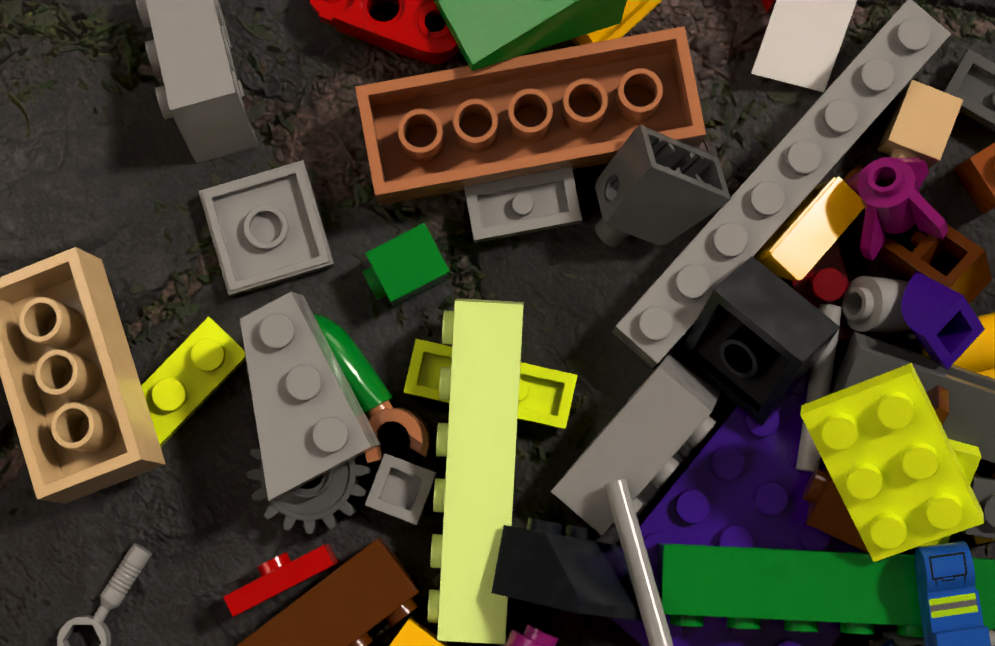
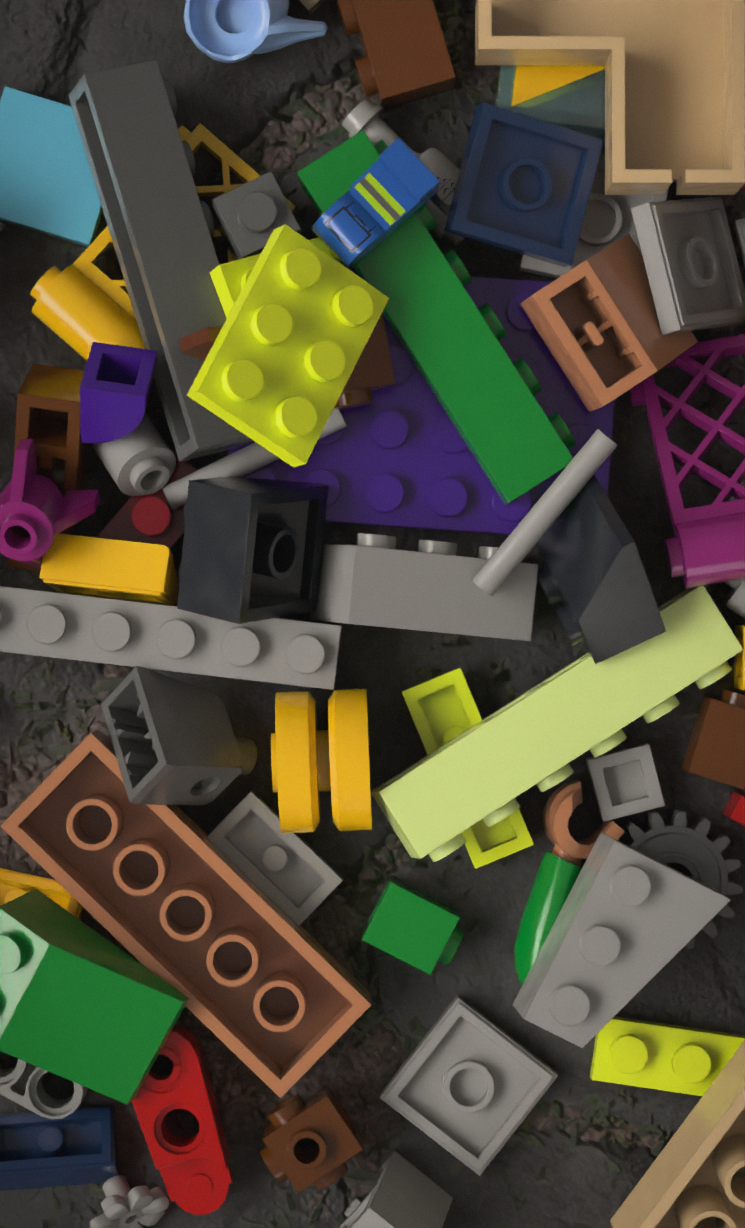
camera: 125 degrees left, 5 degrees up
none -> reddish brown brick [260,1085,363,1193]
none -> yellow wheel [271,689,372,833]

